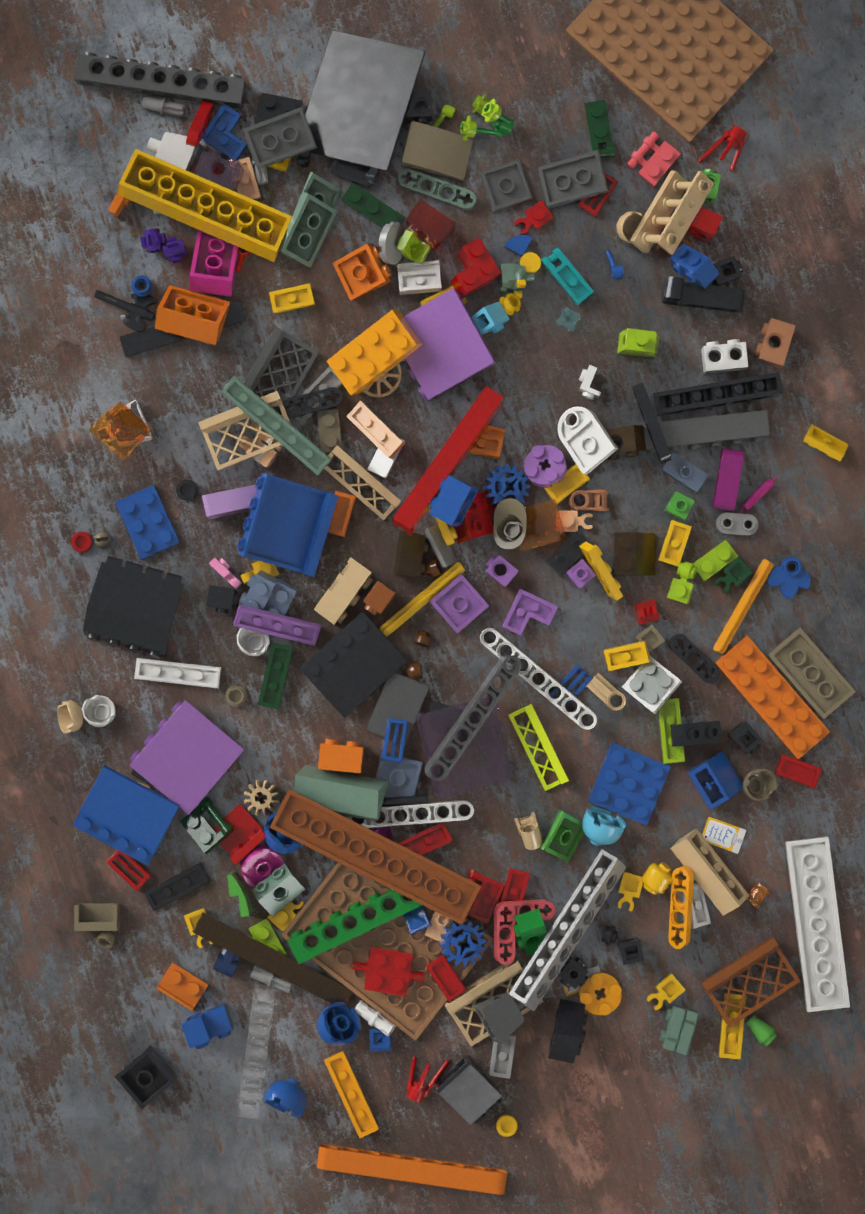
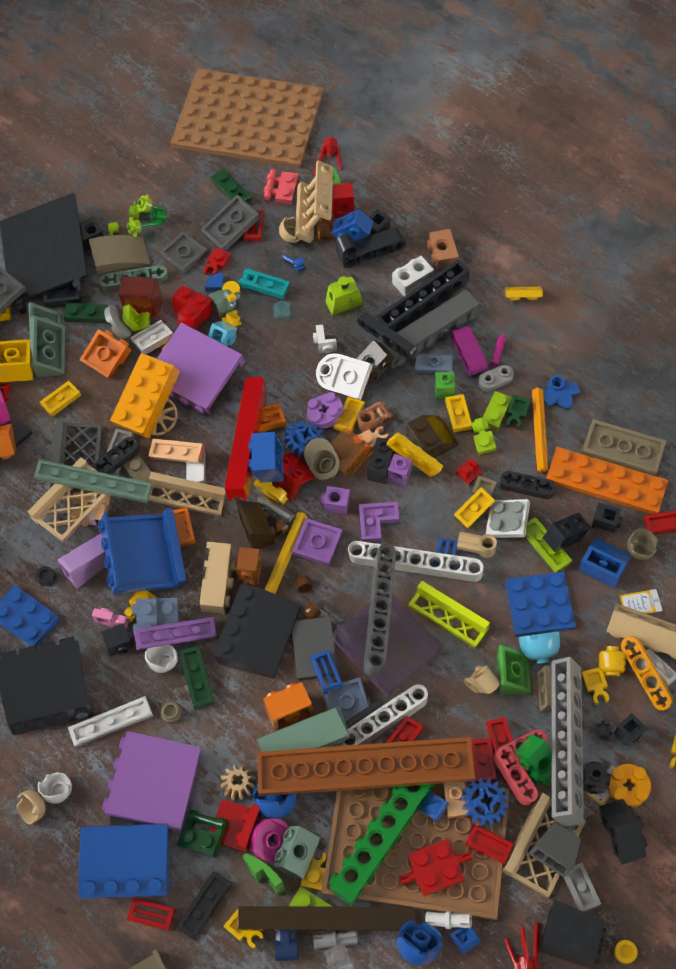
camera: 30 degrees left, 25 degrees down
none -> dark tan plate [537,666,552,712]

